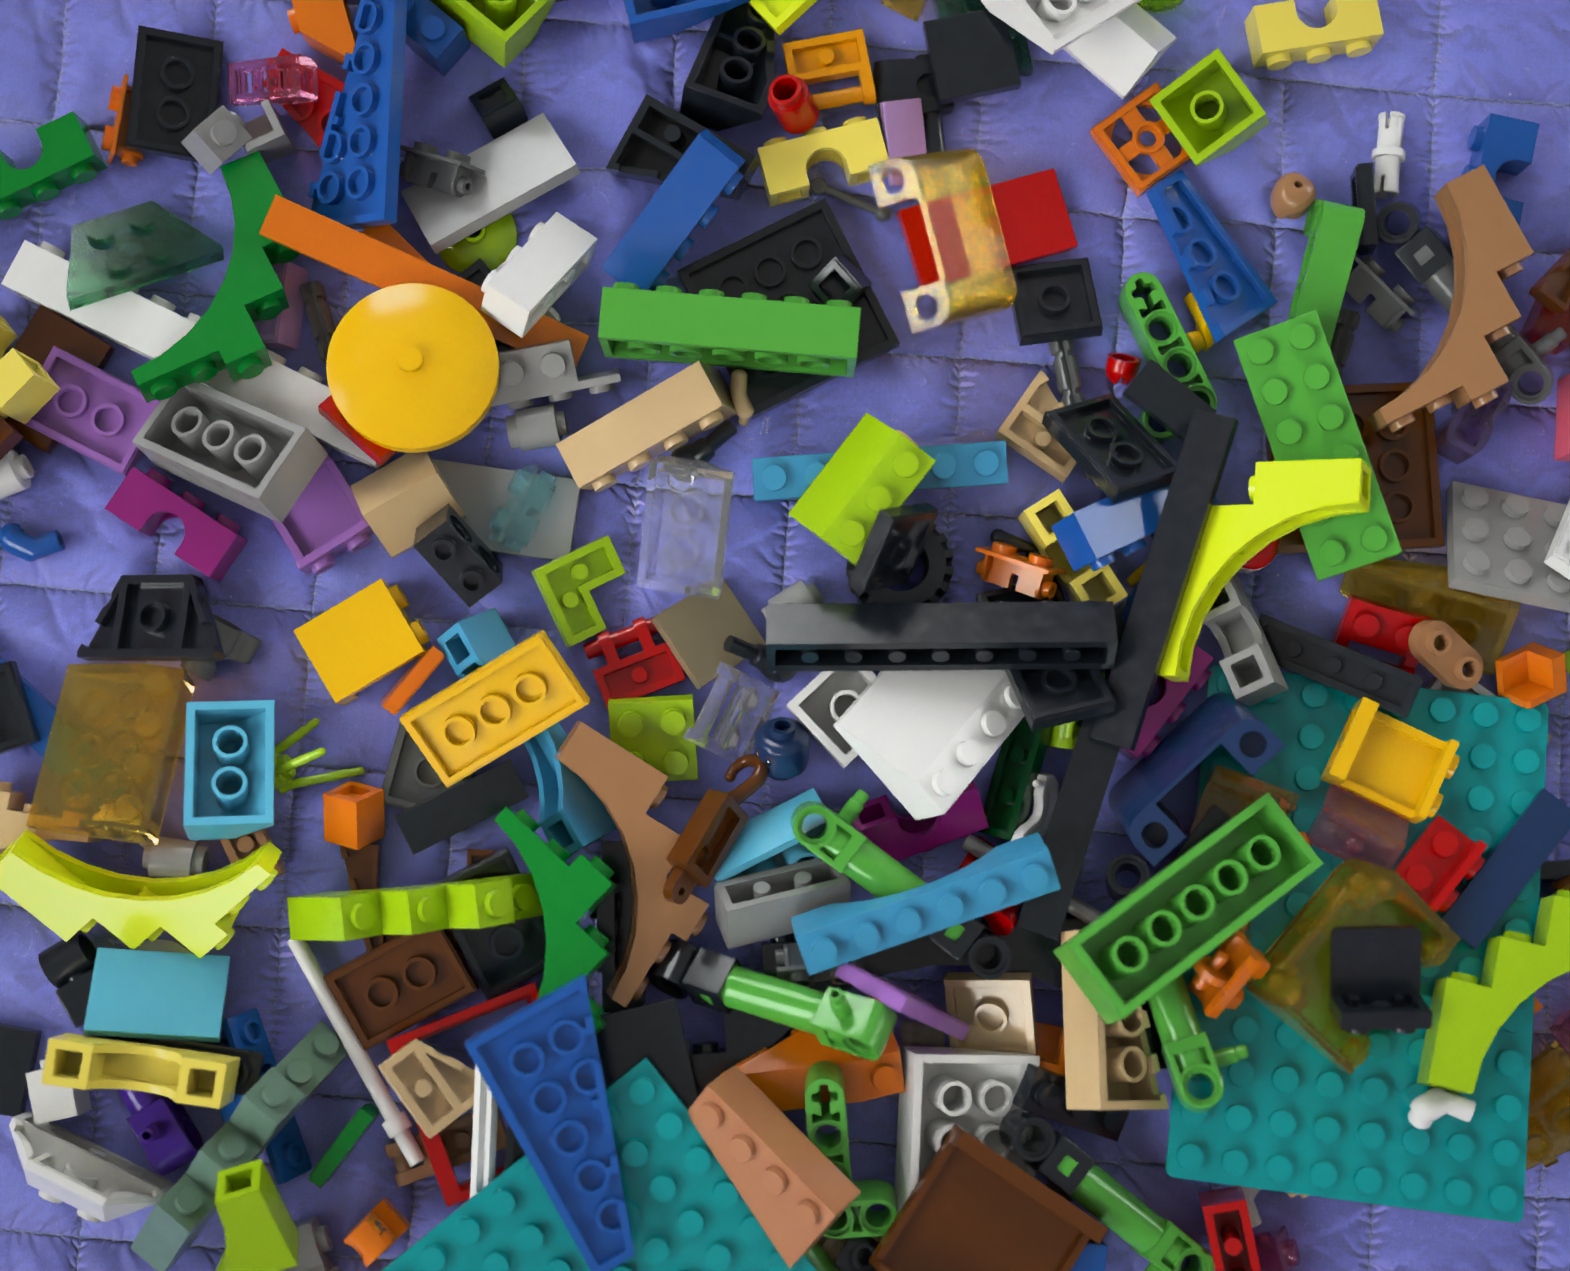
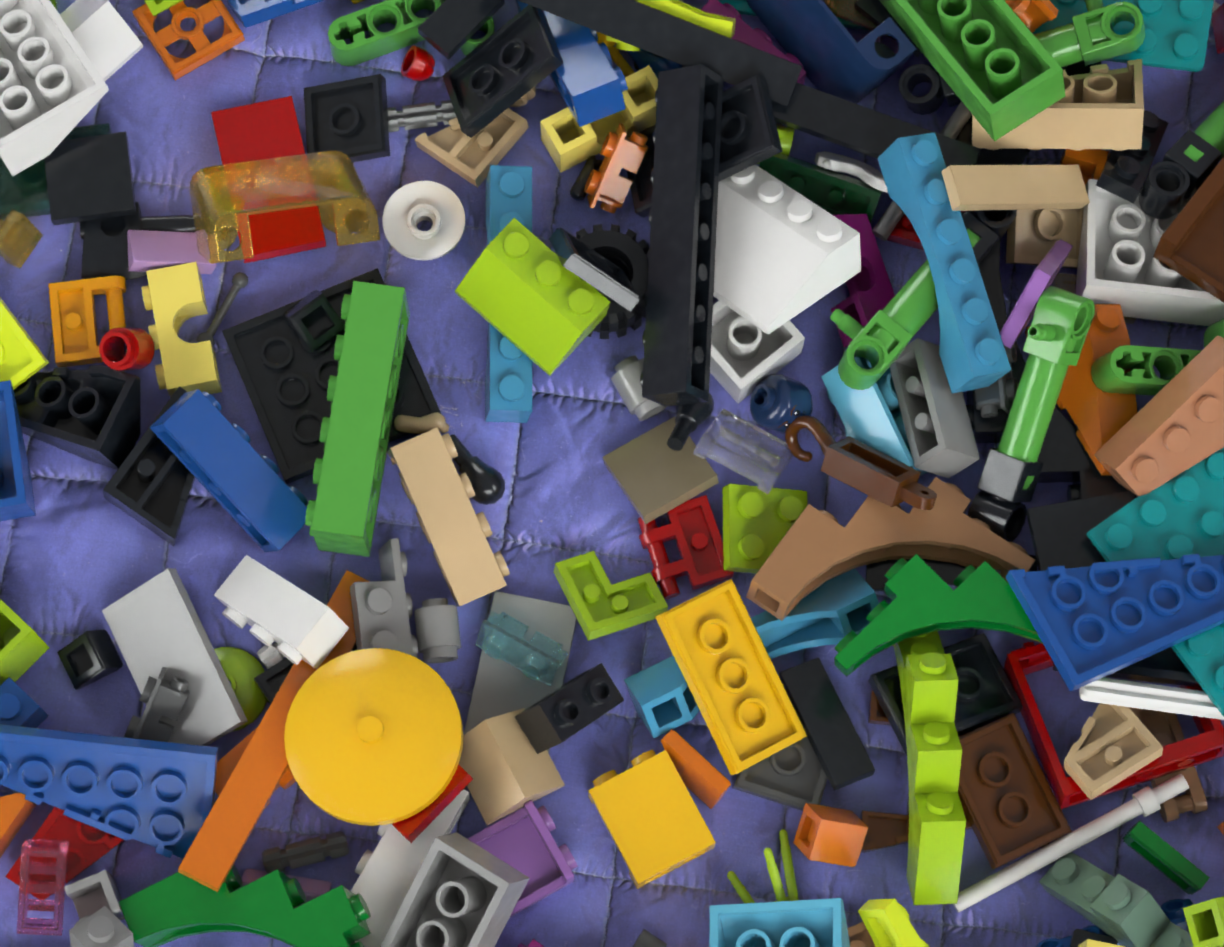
camera: 85 degrees left, 10 degrees down
clear slope [636,455,735,600] -> none
none -> white dish [382,181,466,261]
none -> tan tile [941,164,1090,211]

